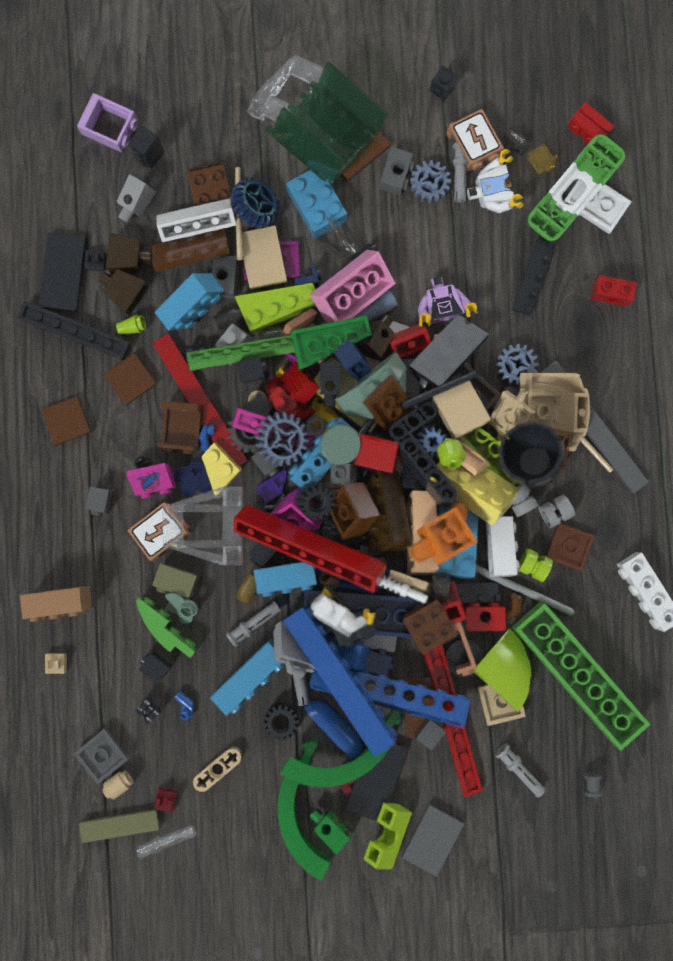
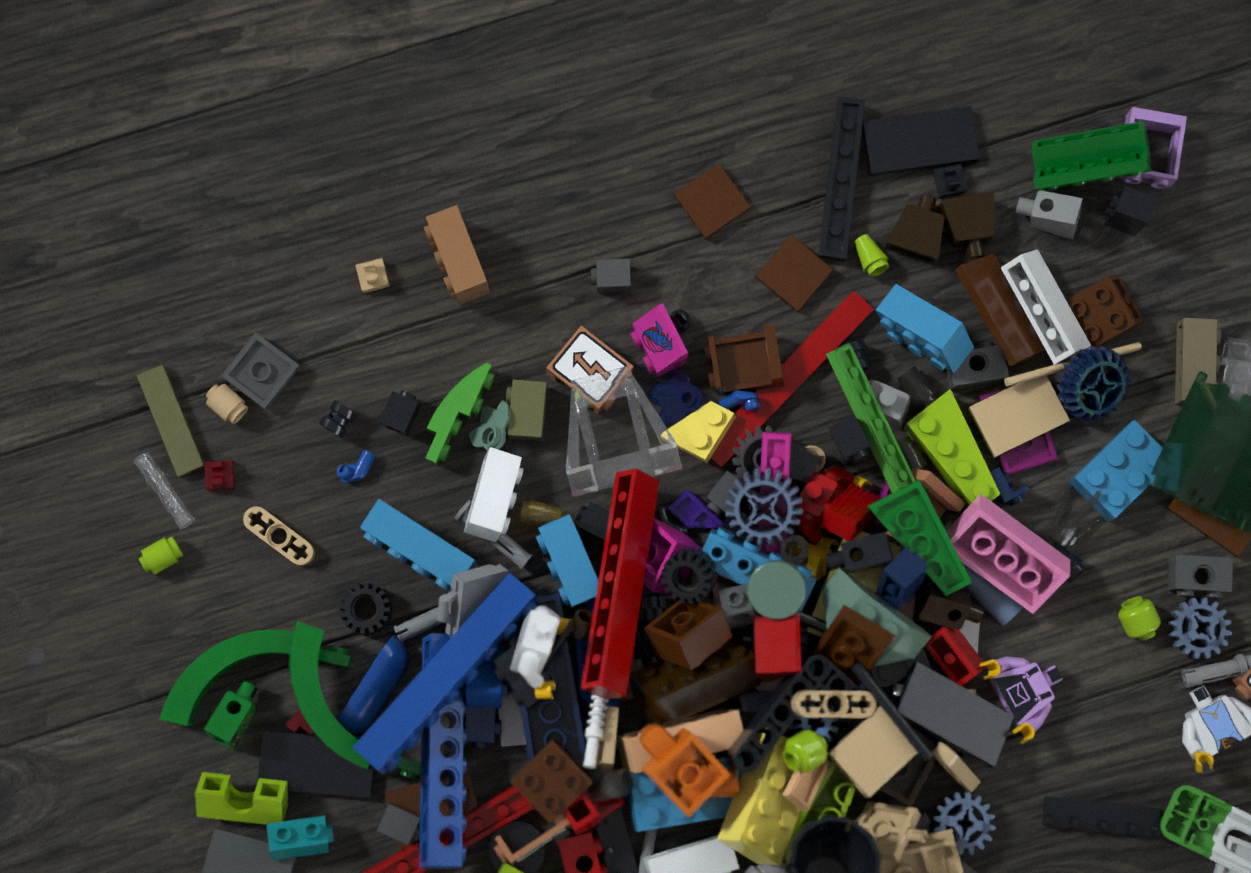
camera: 75 degrees right, 5 degrees down
none -> lime brick [139,536,184,575]
none -> teal brick [267,816,334,861]
none -> white brick [464,447,524,542]
none -> tan beam [791,691,876,718]
none -> tan beam [932,742,980,793]
none -> green brick [1031,121,1151,191]
none -> lime head [1118,596,1161,641]
none -> dark tan brick [1175,318,1221,407]

